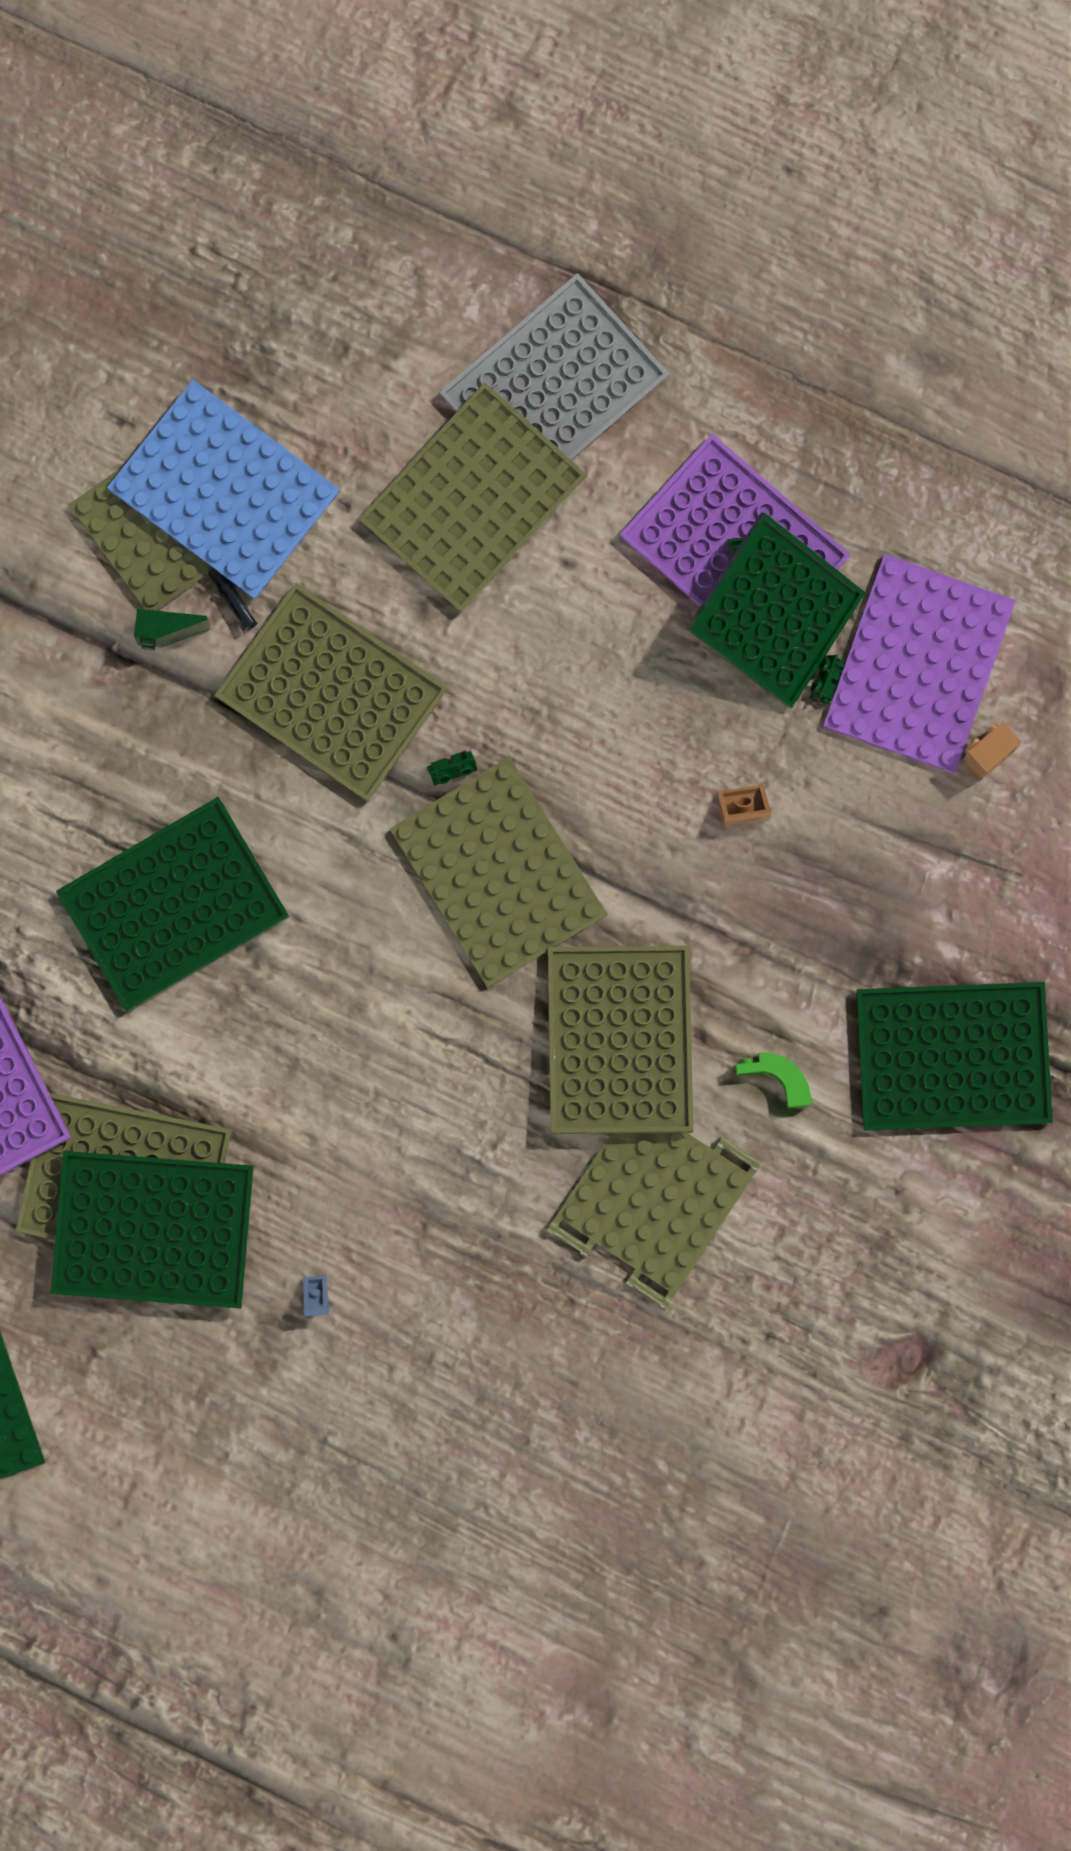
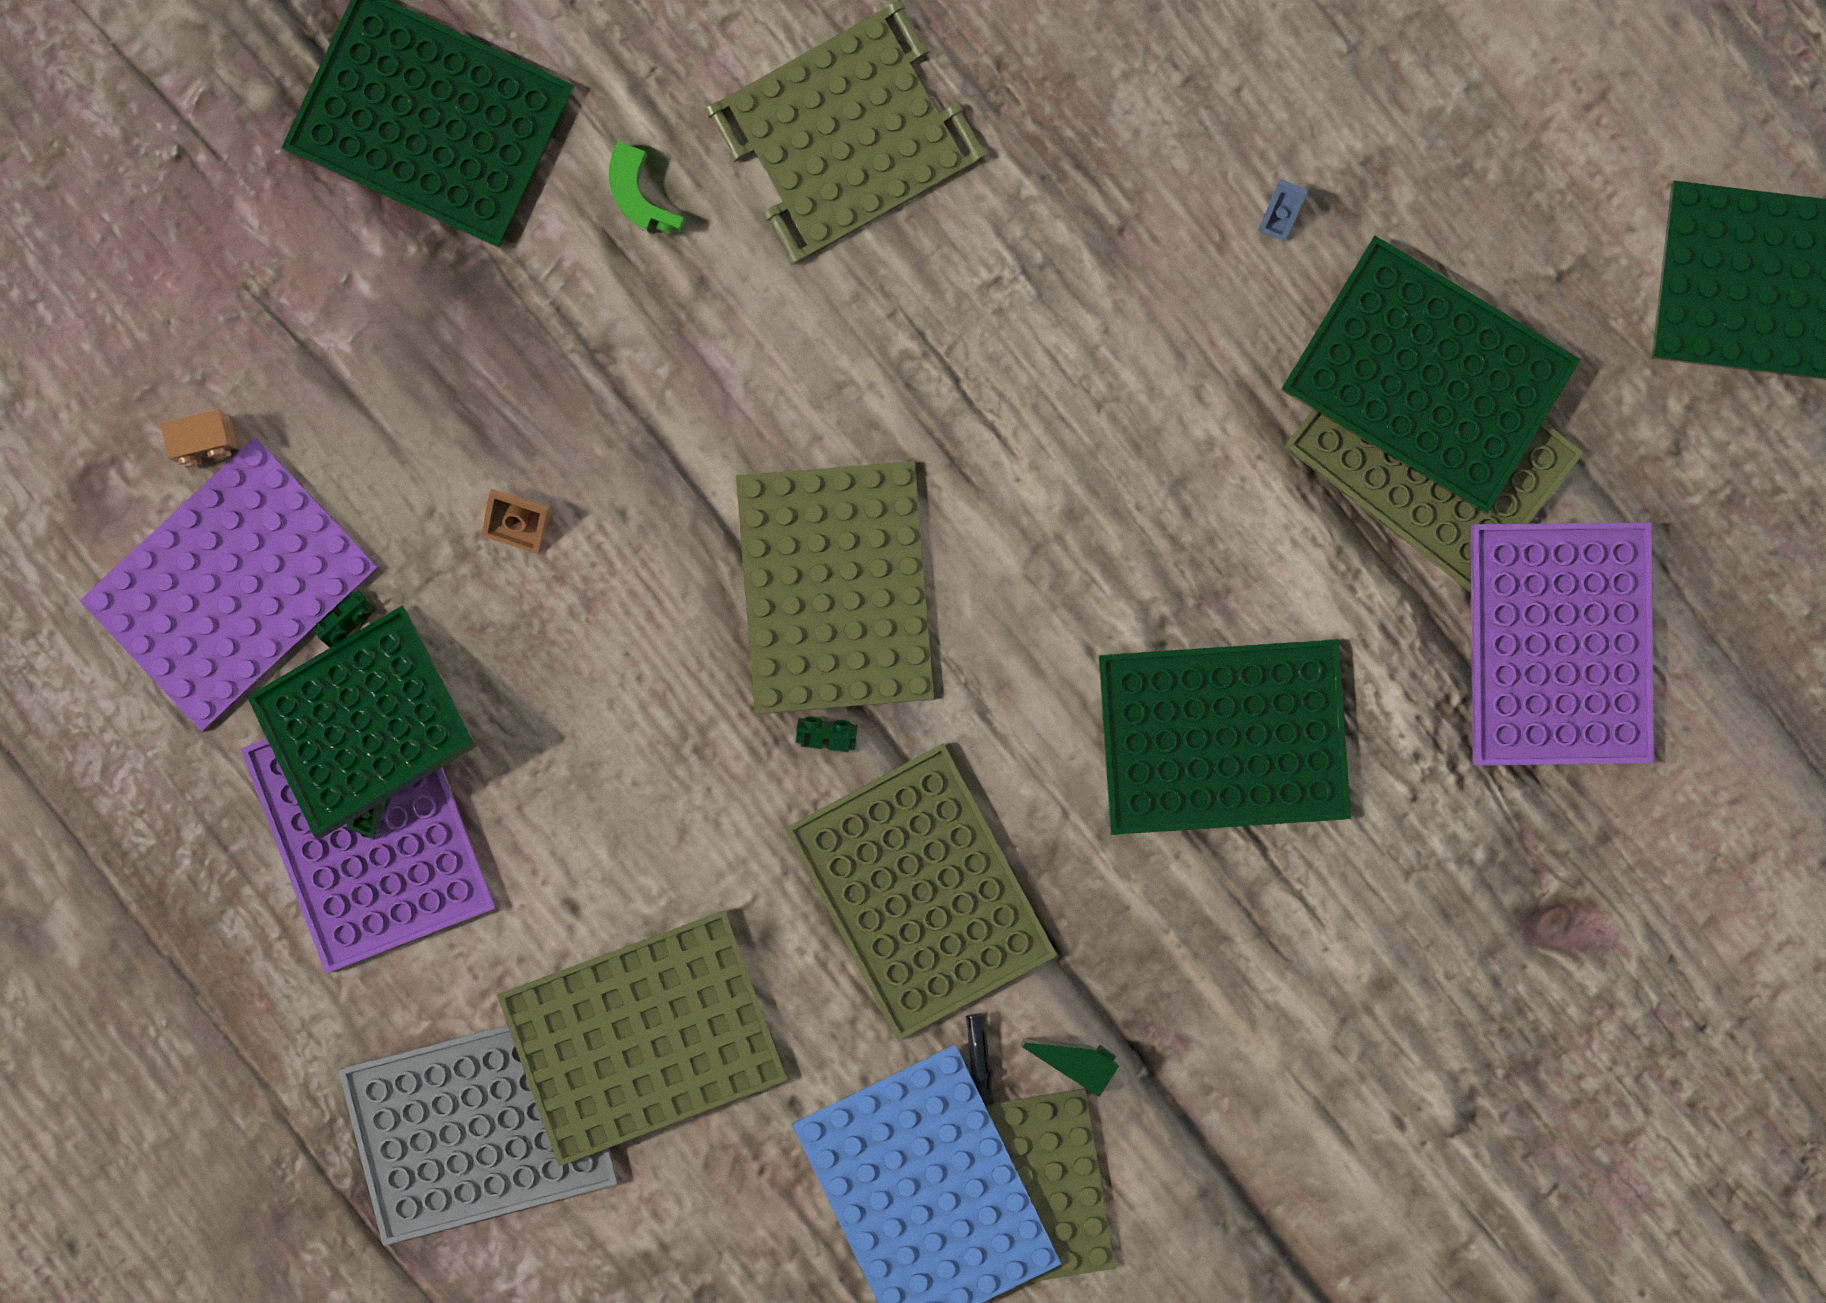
camera: 150 degrees left, 5 degrees up
olive plate [548,946,694,1134] -> none

